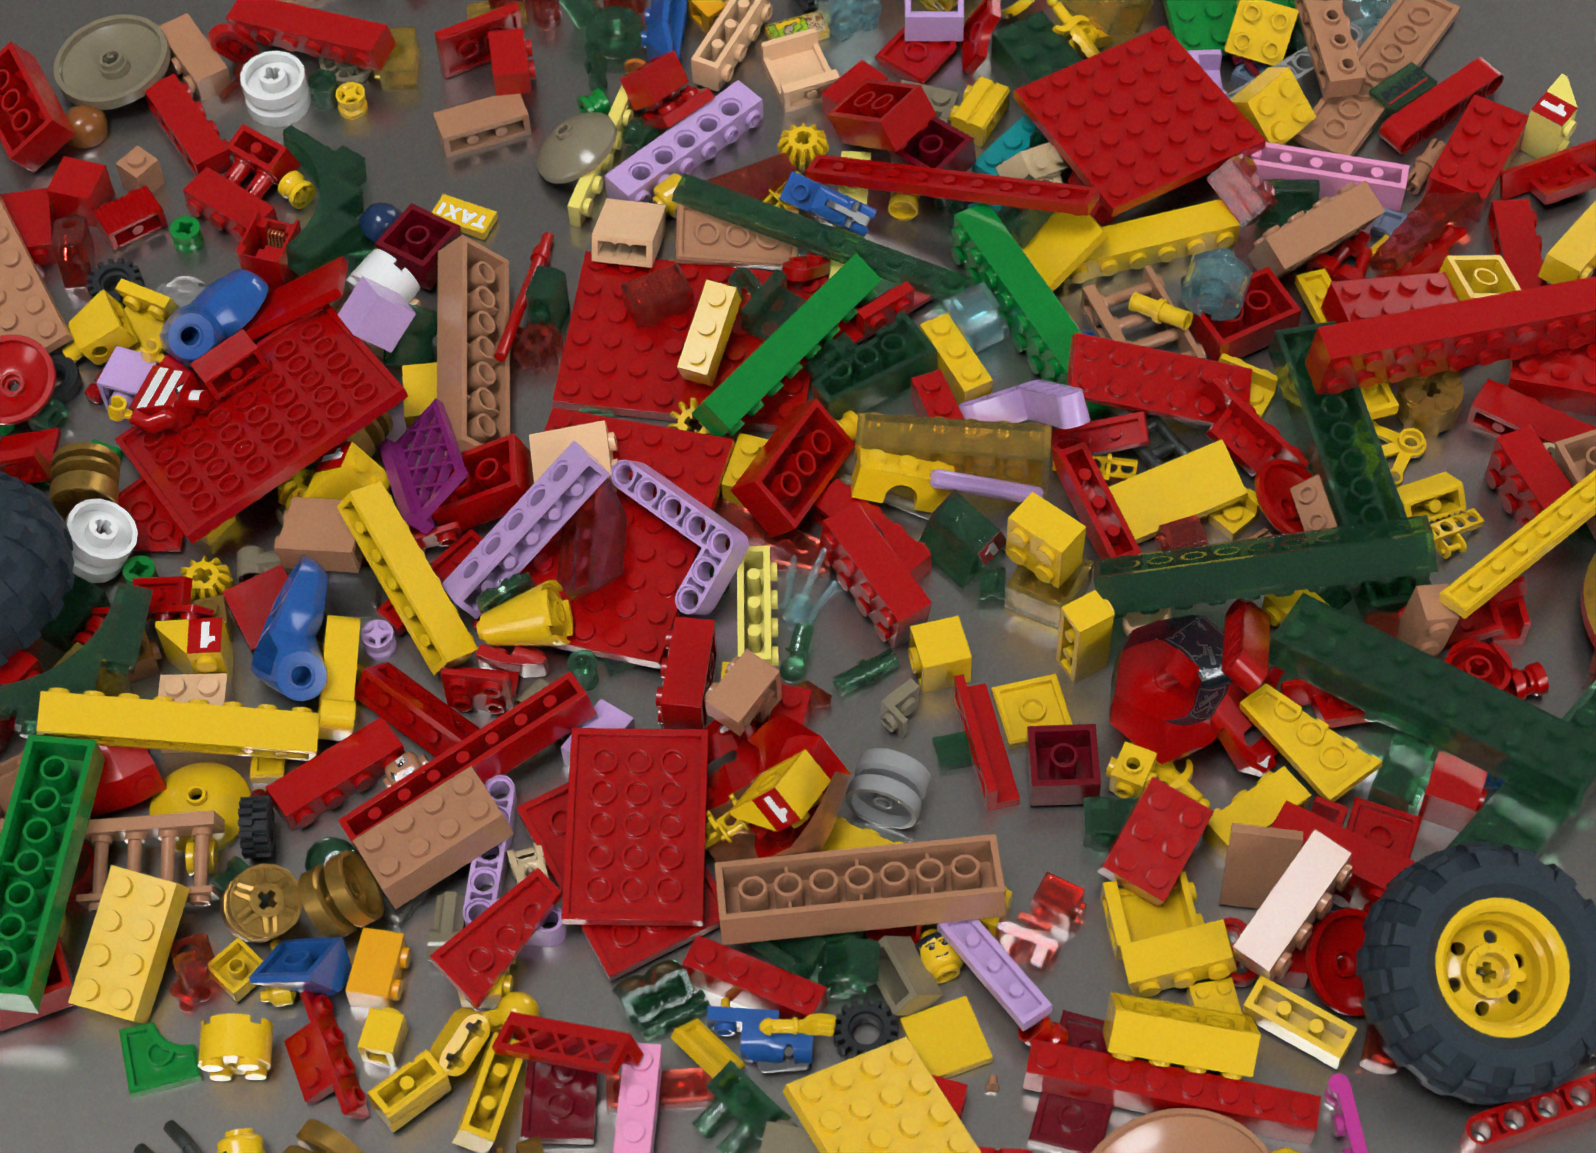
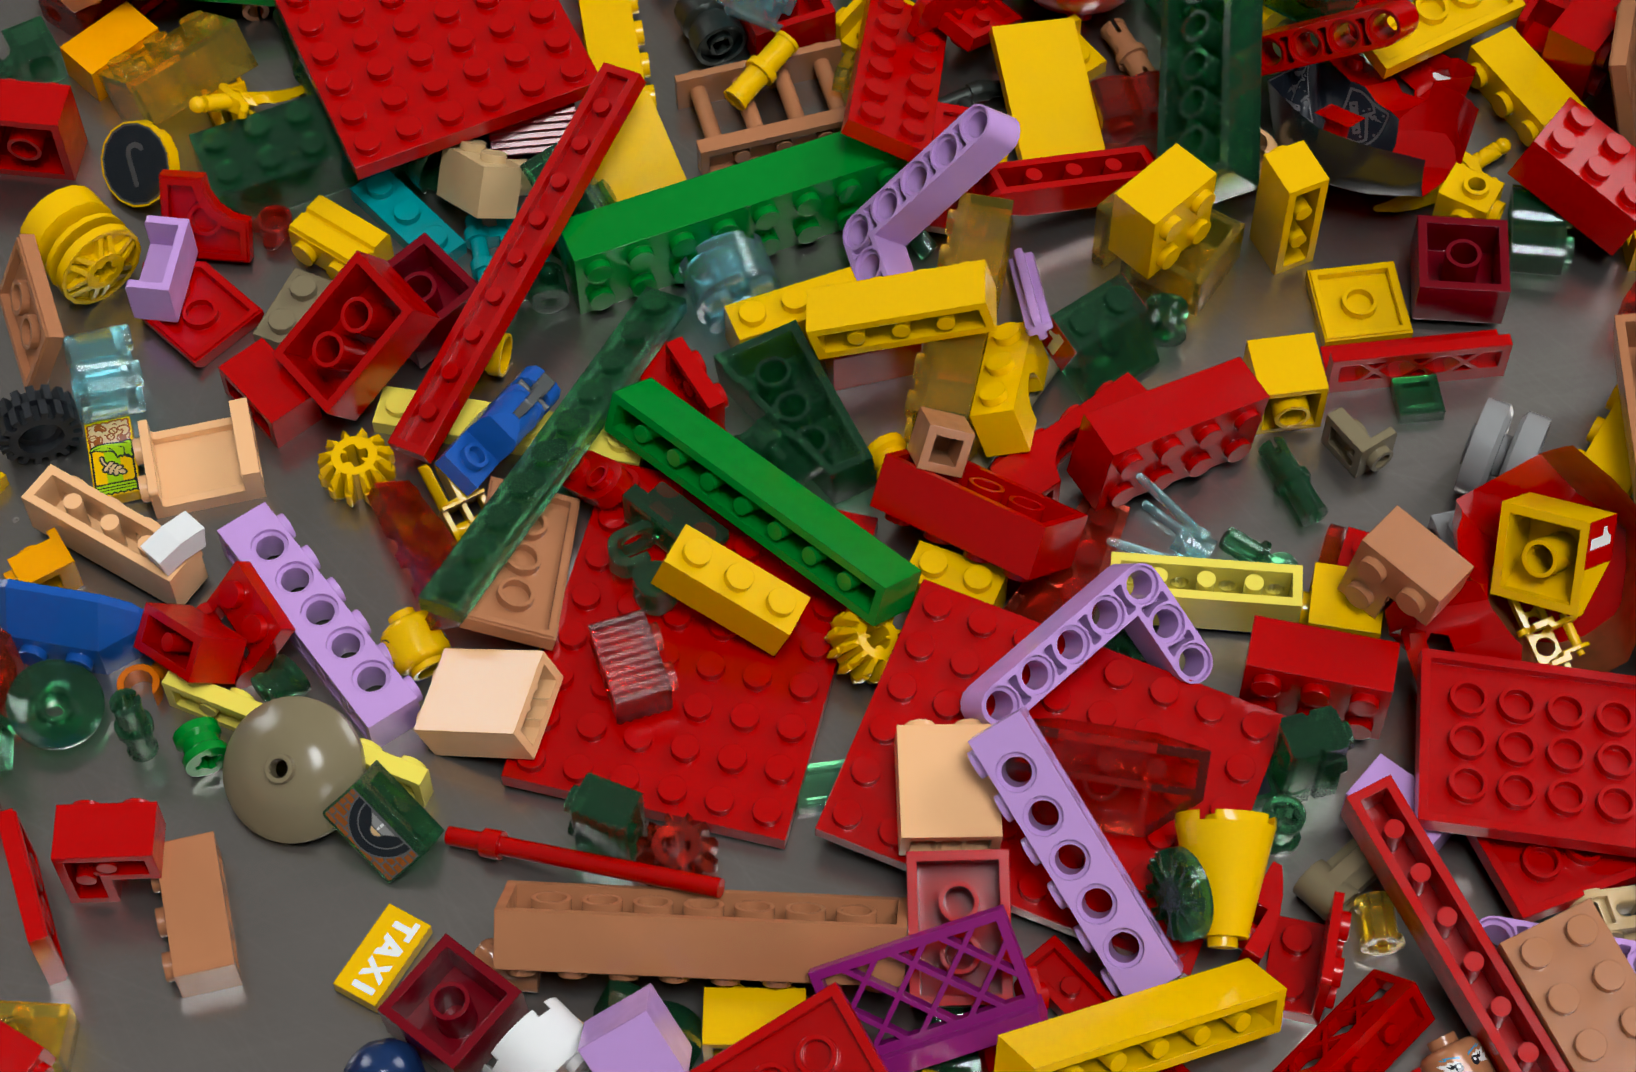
camera: 85 degrees left, 0 degrees up
none -> white piece [140,511,206,576]
none -> clear red plate [252,205,293,250]
none -> panel [323,760,445,883]
none -> yellow brick [806,259,997,360]
none -> nougat brick [907,406,975,478]
none -> clear green brick [1269,705,1355,806]

